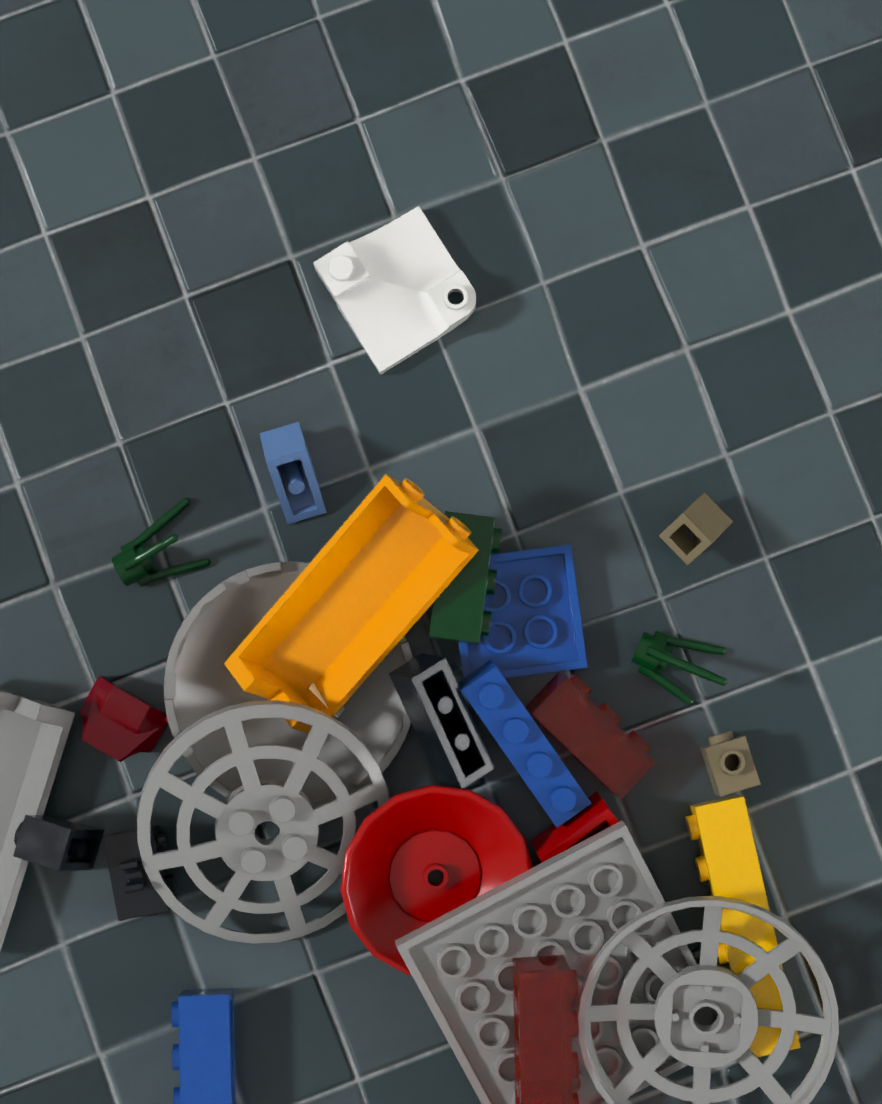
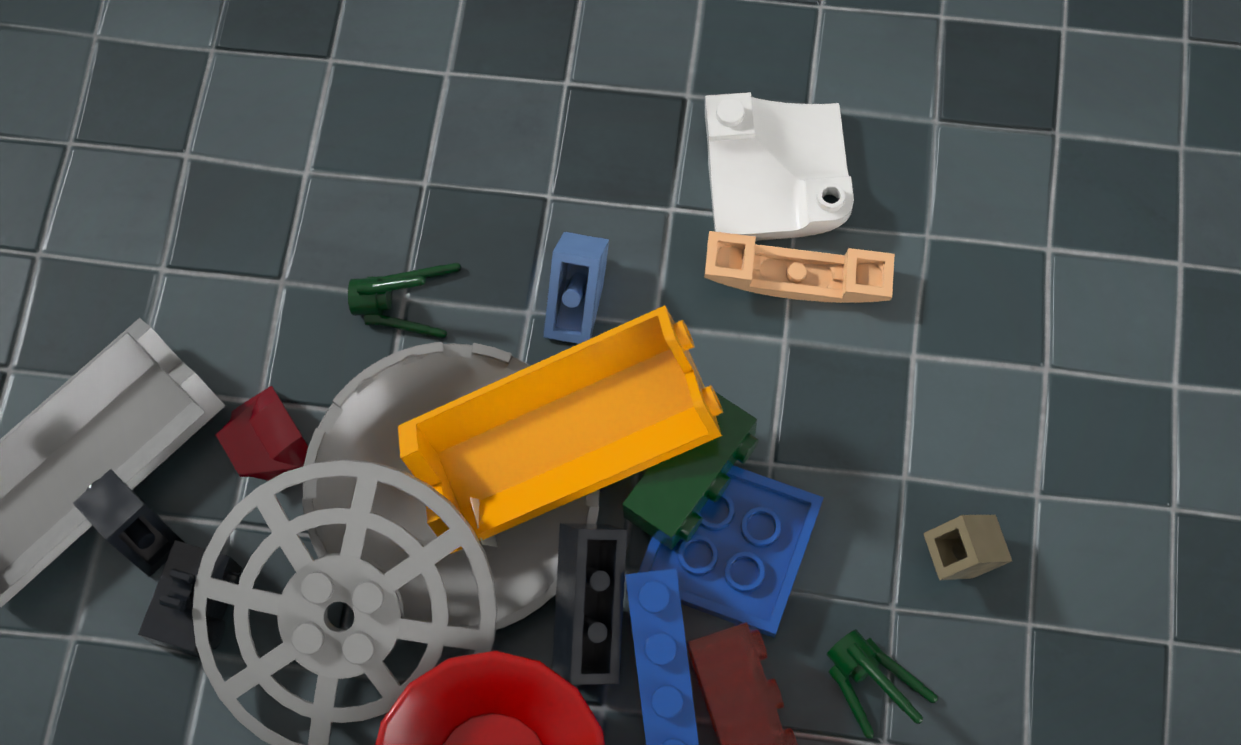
camera: 30 degrees right, 15 degrees down
none -> light nougat slope [704,231,895,303]

